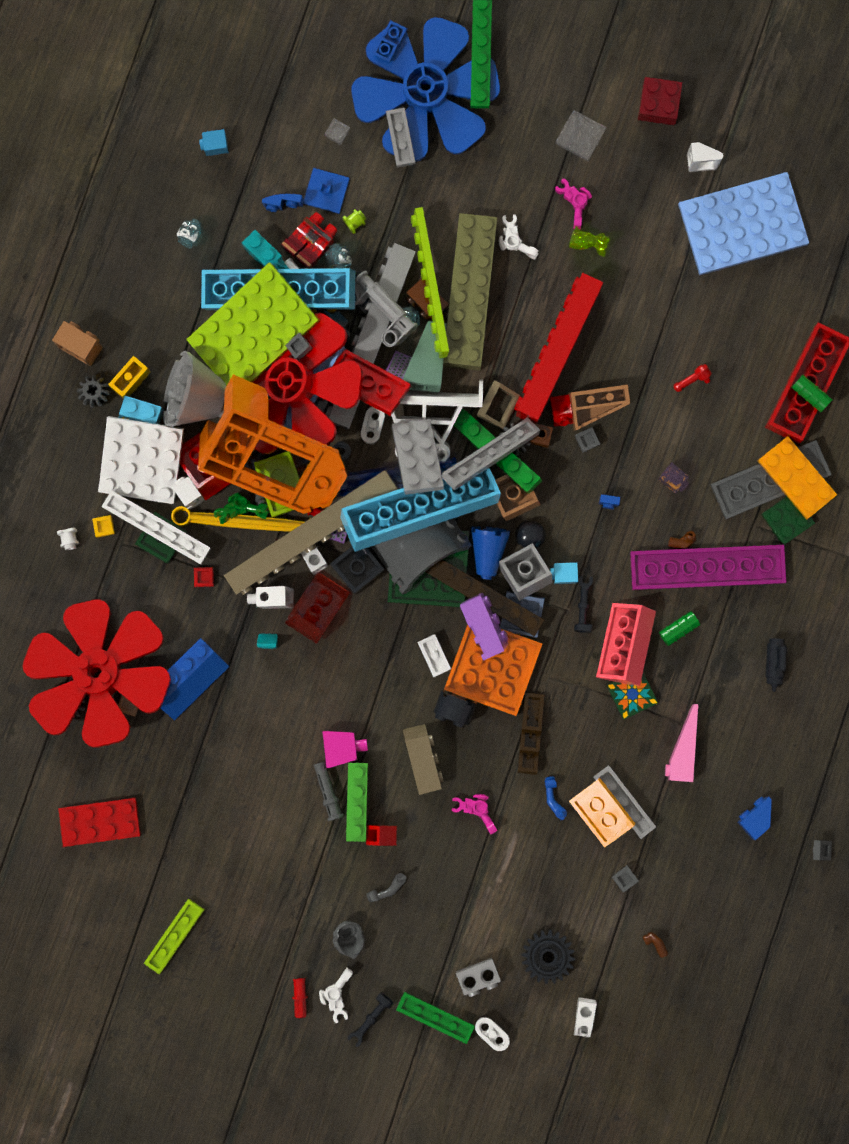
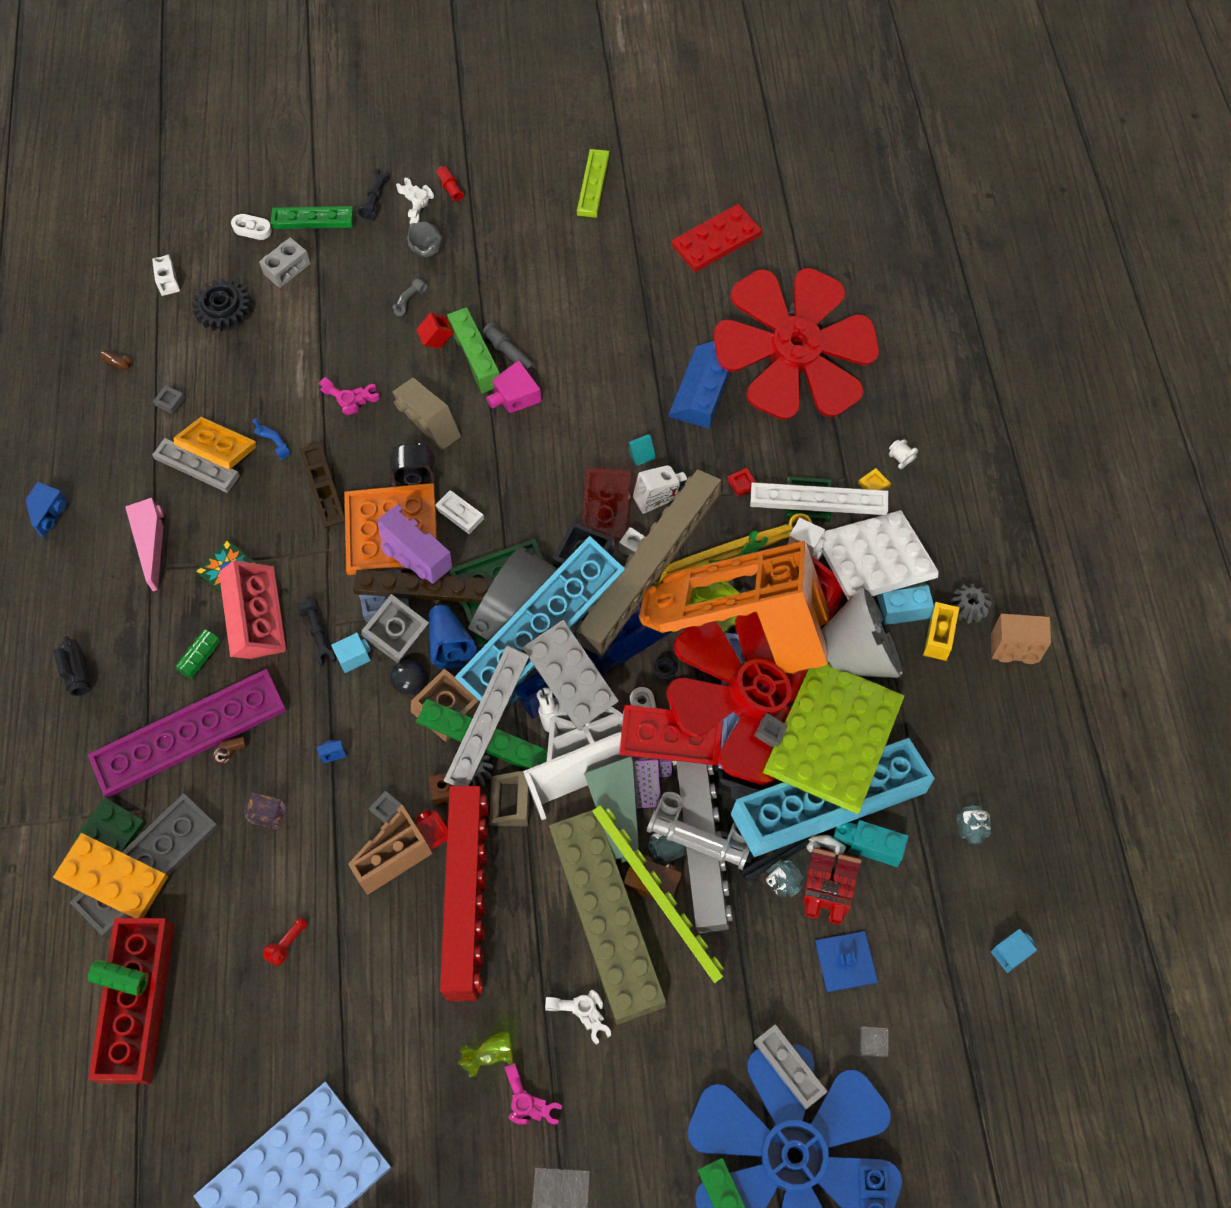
camera: 155 degrees right, 20 degrees down
blue slope [262,194,304,212] -> none
lime brick [342,209,366,234] -> none

